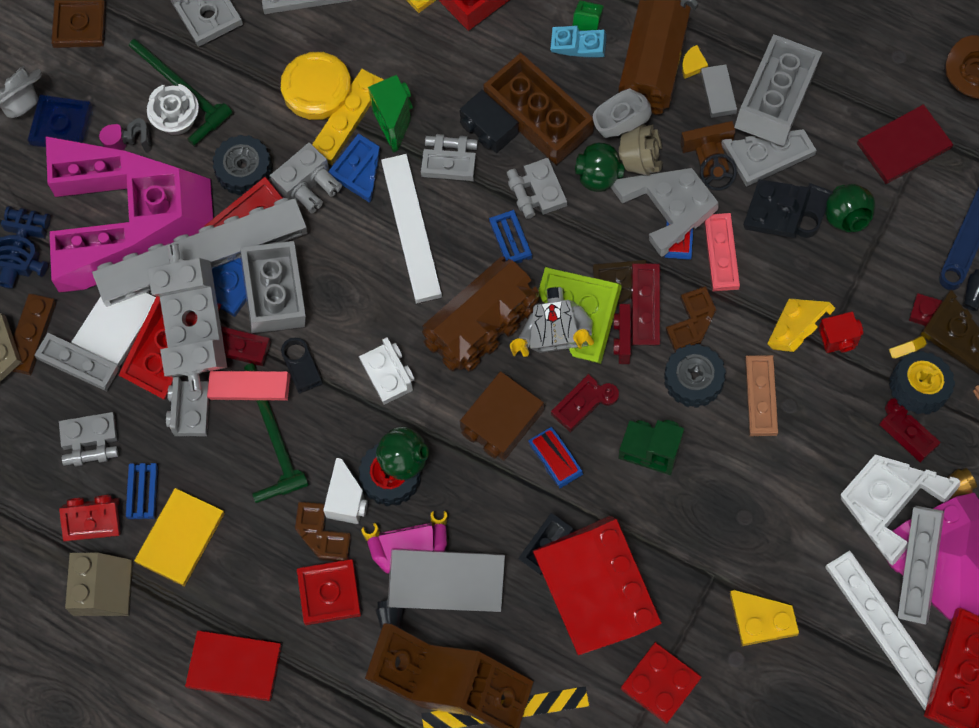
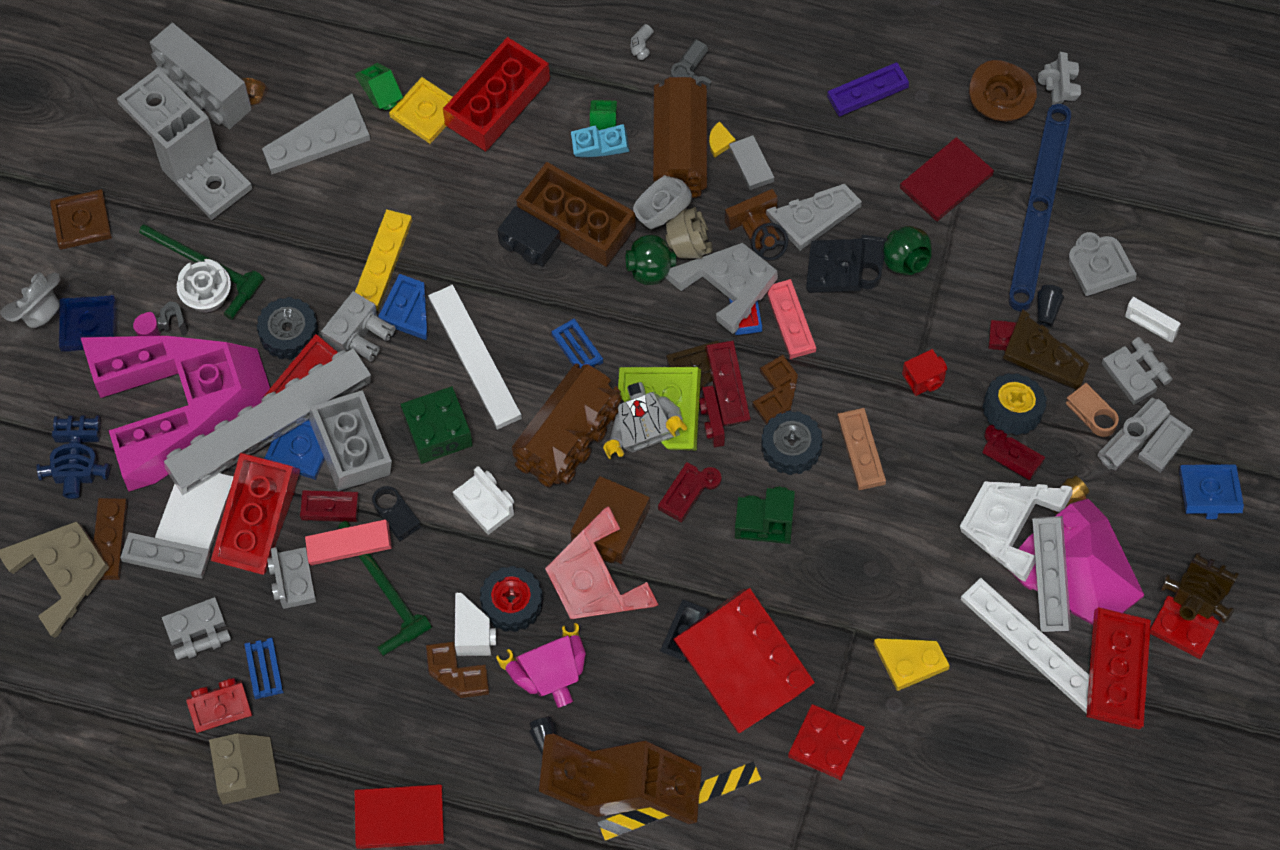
camera: 15 degrees left, 5 degrees down
yellow tile [134,488,225,587] -> none
light grey brick [148,244,227,392] -> none
yellow piece [281,52,351,120] -> none
red plate [297,559,361,626] -> none
green slope [368,75,413,153] -> none
dark green plant [376,427,429,480] -> none
light grey tile [387,549,505,612] -> none
light grey plate [421,134,478,181] -> none
light grey plate [507,158,567,219] -> none
slope [528,427,583,488] -> none
light grey brick [734,34,822,146] -> none
yellow wing [767,299,835,352] -> none
yellow tile [889,336,927,358] -> none
none -> dark green brick [400,386,473,464]
none -> wing [545,506,658,619]
none -> dark purple plate [827,62,909,117]

